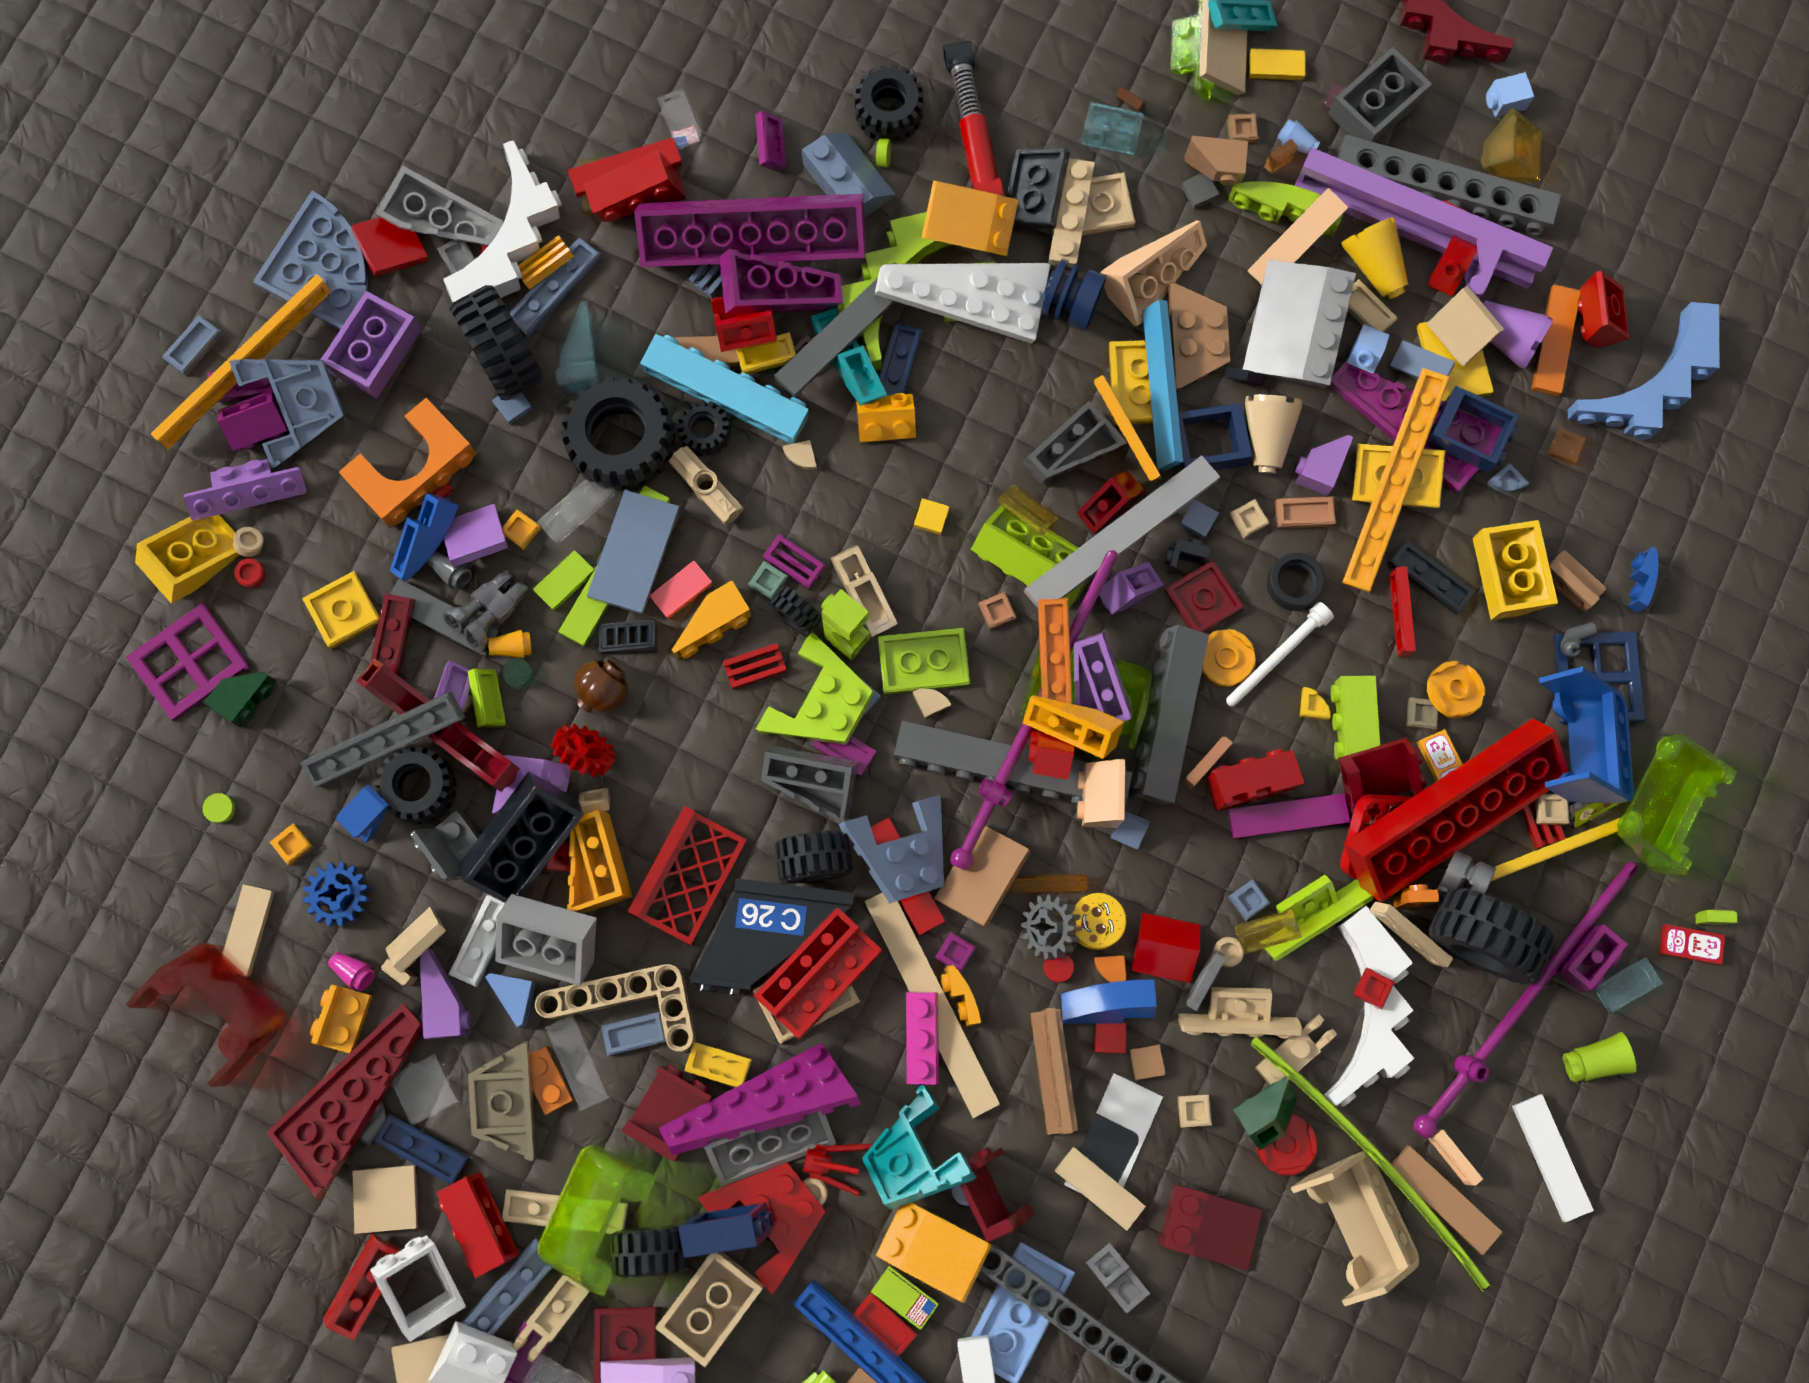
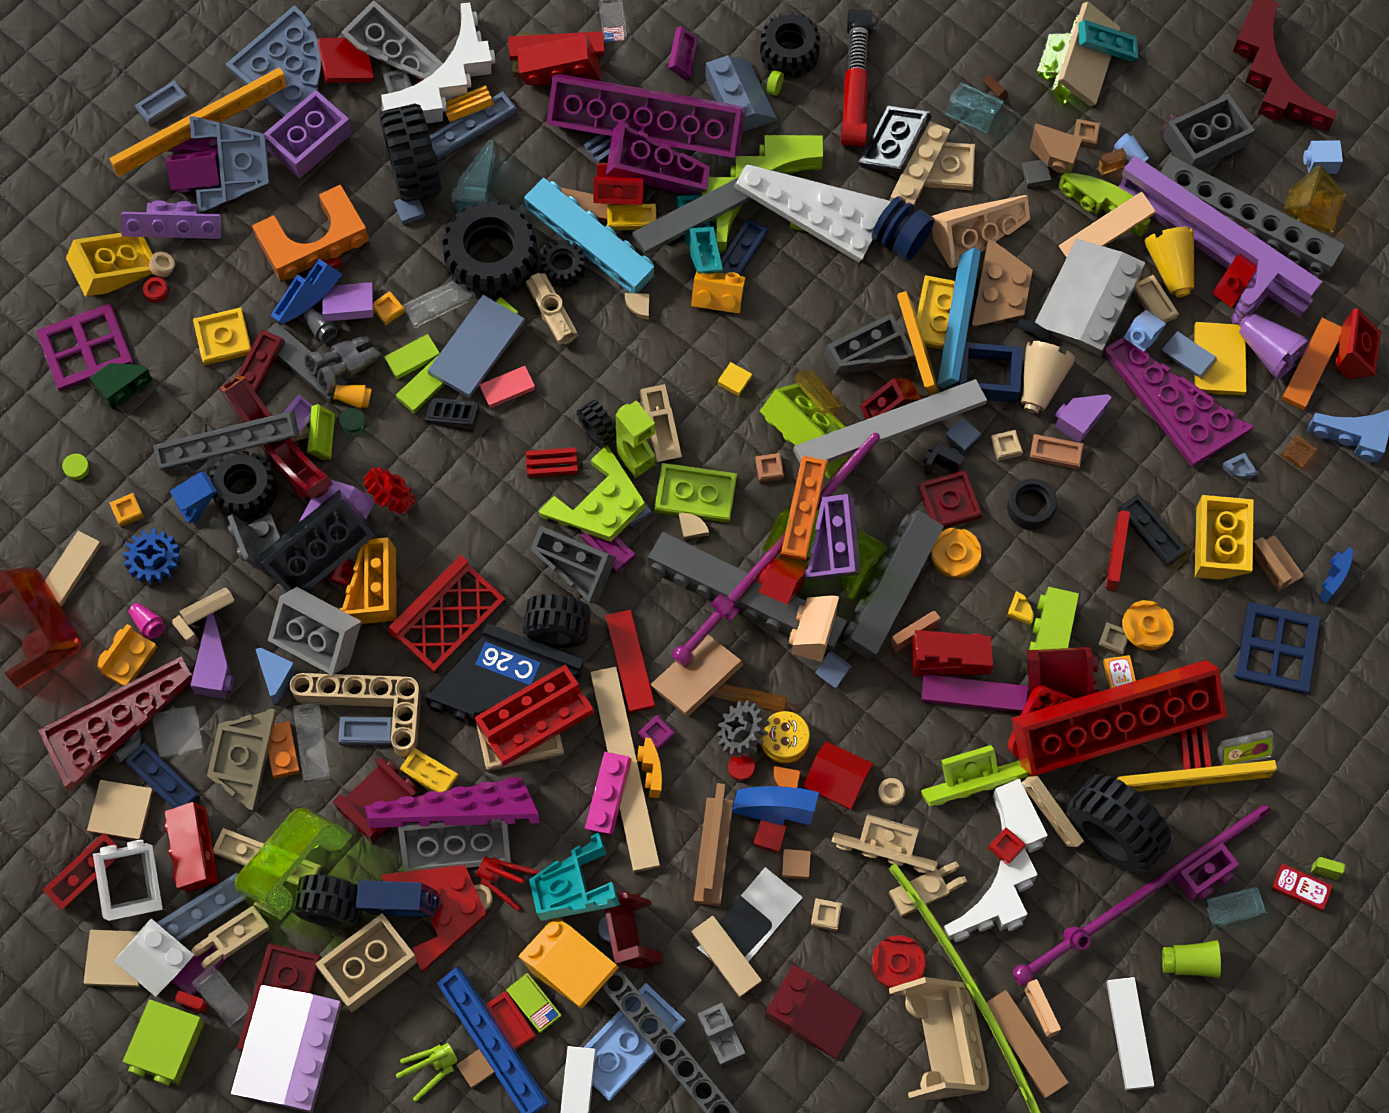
camera: 15 degrees right, 10 degrees down
white tile [449,894,505,987] -> none
reddish brown plant [574,660,628,713] -> none
tan tile [578,788,610,814] -> none
light orange slope [672,581,751,659] -> none
sand green tile [748,561,788,600] -> none
magenta tile [762,534,826,590] -> none
sand blue wing [839,795,944,903] -> none
light orange slope [922,180,1018,256] -> none
light orange slope [1023,695,1124,758] -> none
medium lavender slope [1099,562,1164,614] -> none
flat silver tile [1186,949,1226,1011] -> none
white piece [1226,601,1334,706] -> none
sand blue tile [1228,879,1270,921] -> none
dark green slope [1233,1077,1297,1151] -> none
clear yellow tile [1235,909,1302,954] -> none
yellow tile [1249,49,1305,80] -> none
light orange tile [1342,368,1450,593] -> none
yellow tile [1352,444,1445,509] -> none
orange plate [1393,885,1439,908] -> none
dark blue window [1426,386,1519,473] -> none
tan tile [1427,286,1504,366] -> none
flat silver wheel [1440,851,1496,895] -> none
tan tile [1535,794,1569,825] -> none
blue windscreen [1539,666,1634,803] -> none
dark grey arm [1560,622,1597,657] -> none
clear neon green windscreen [1617,734,1737,875] -> none

